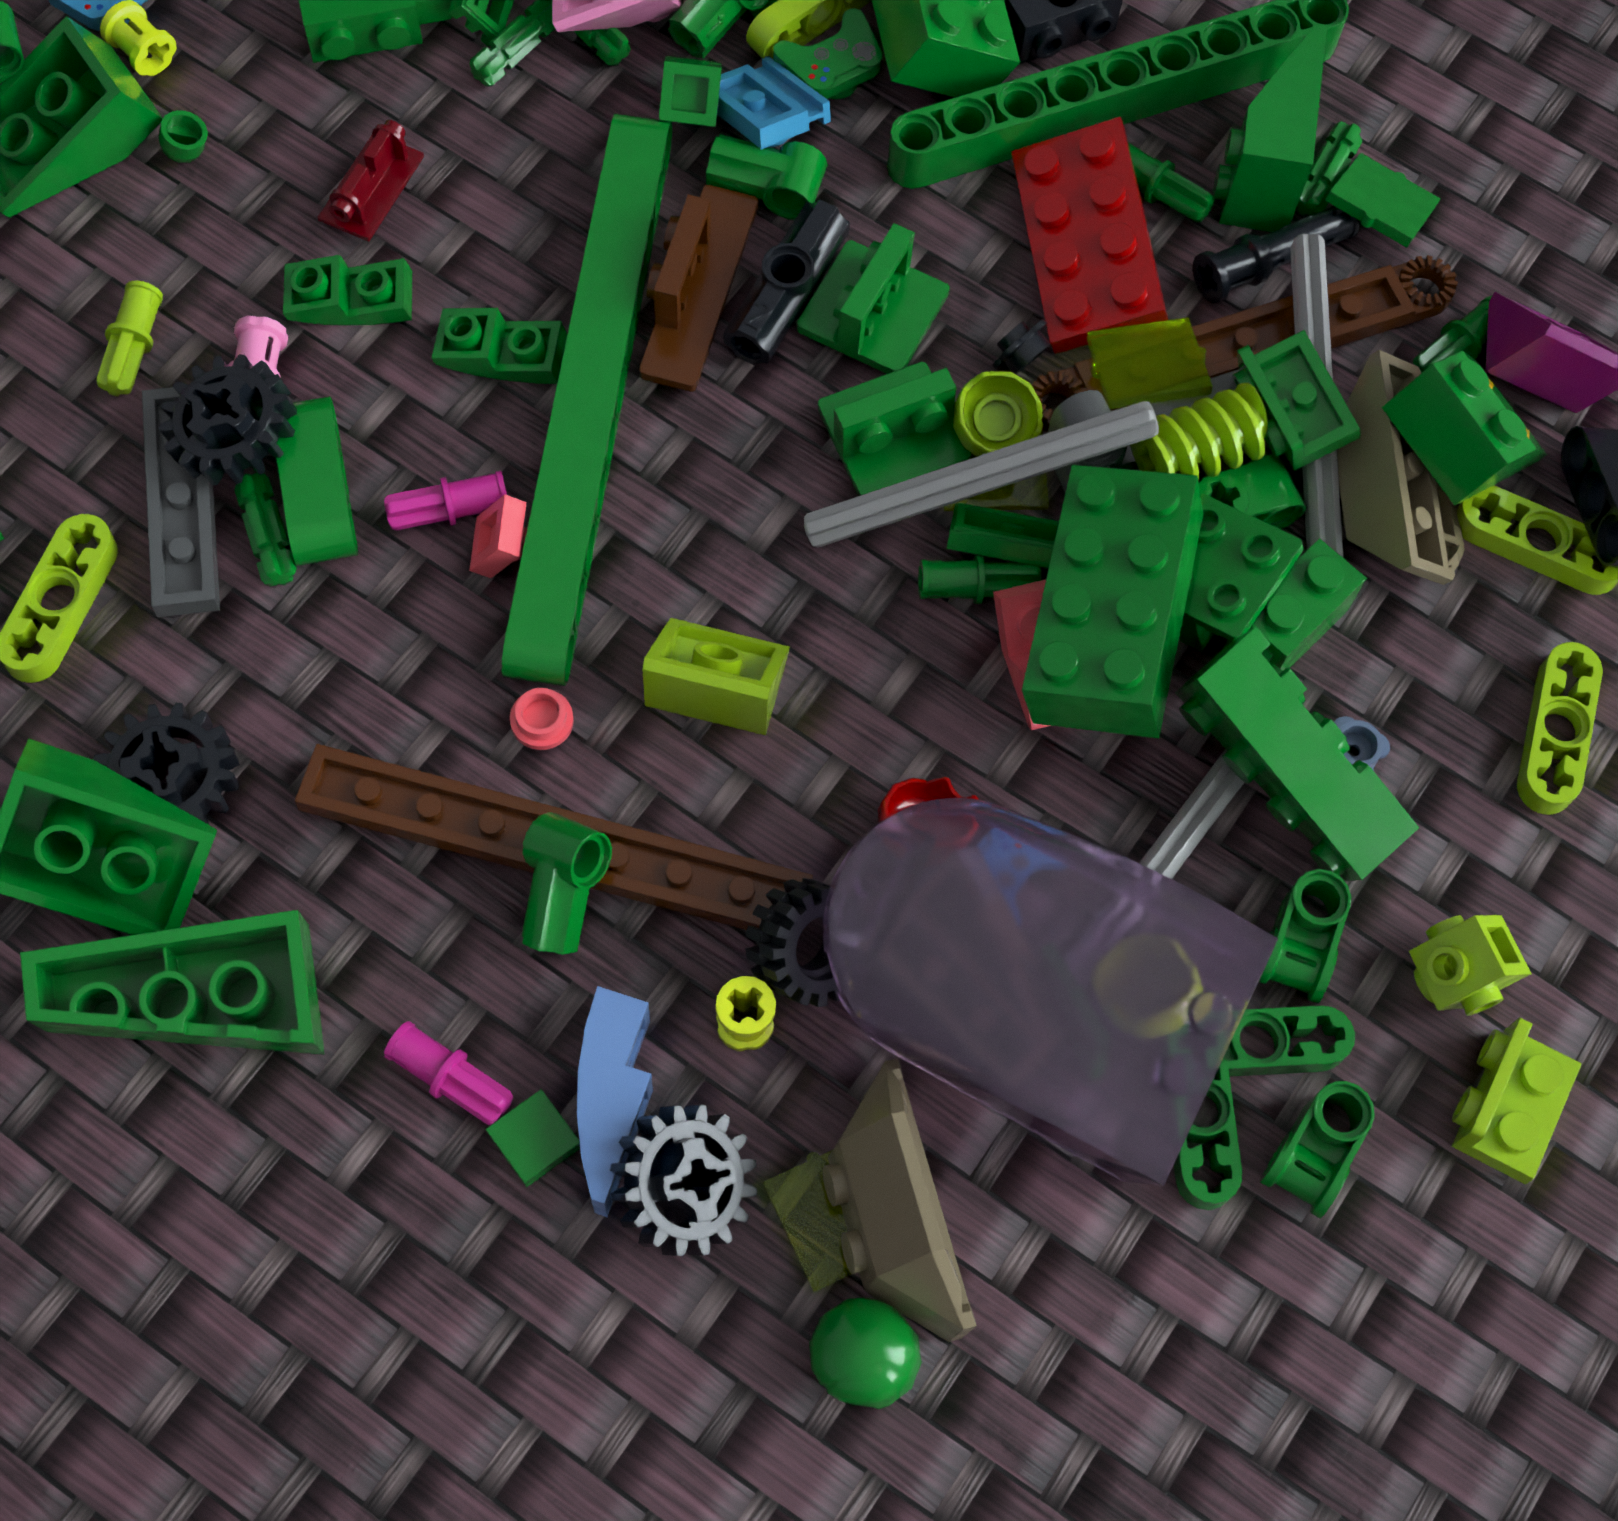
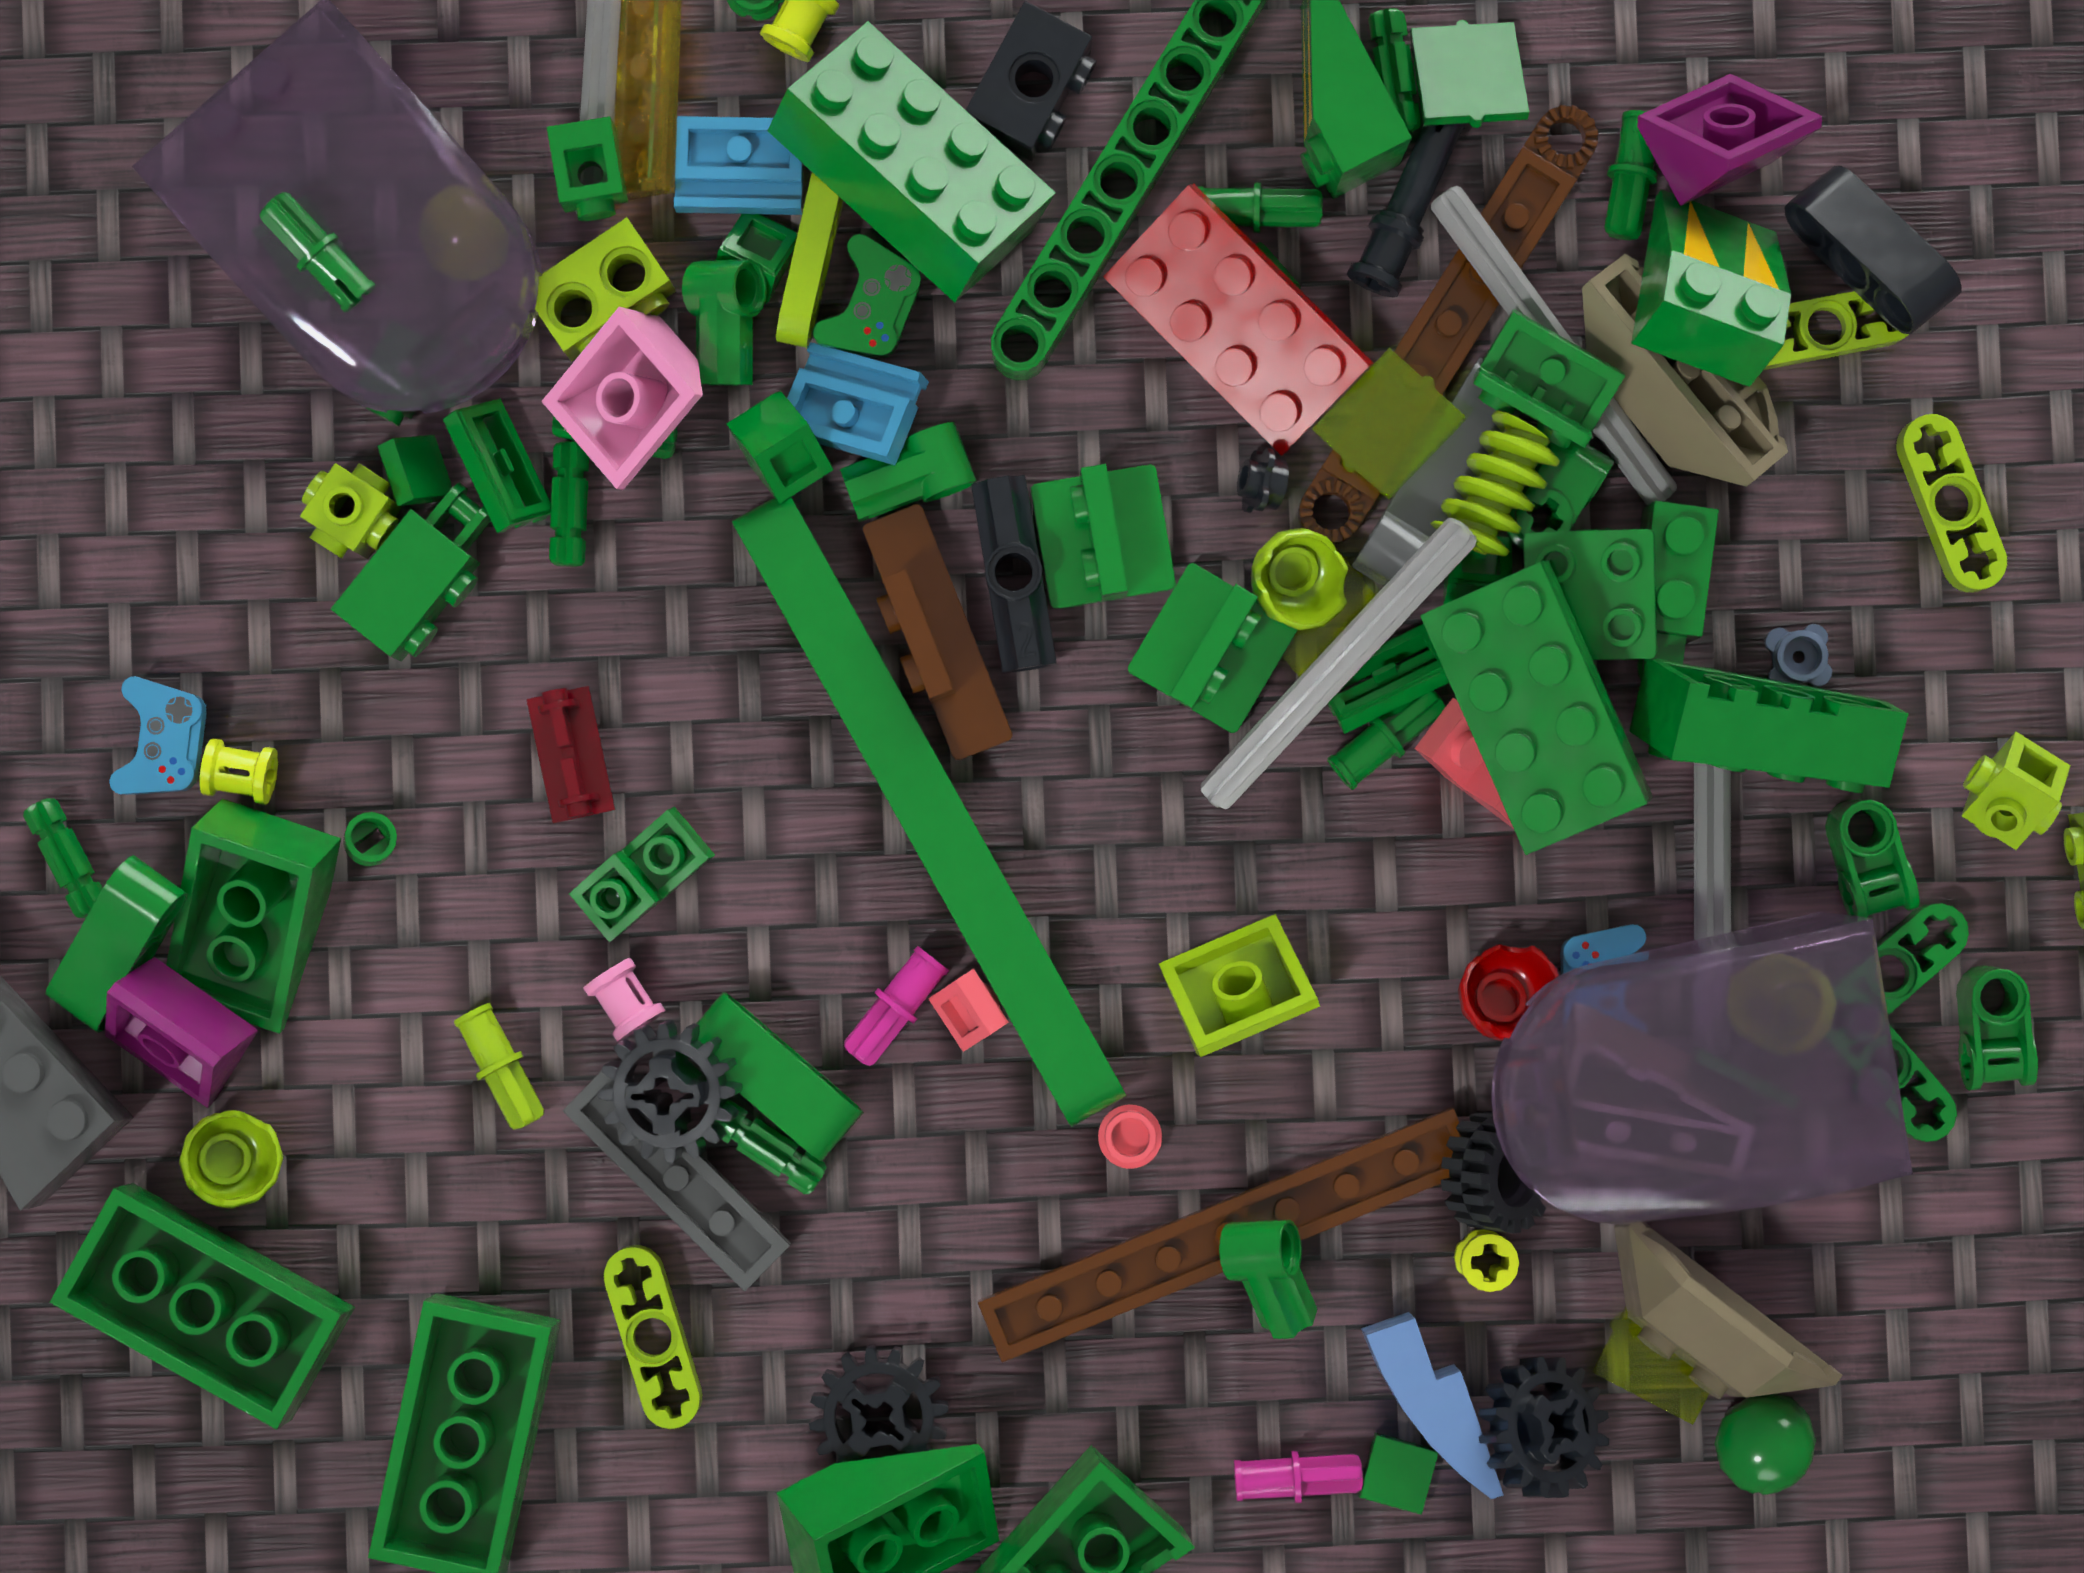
camera: 30 degrees left, 20 degrees up
green slope [432,308,568,384] -> none

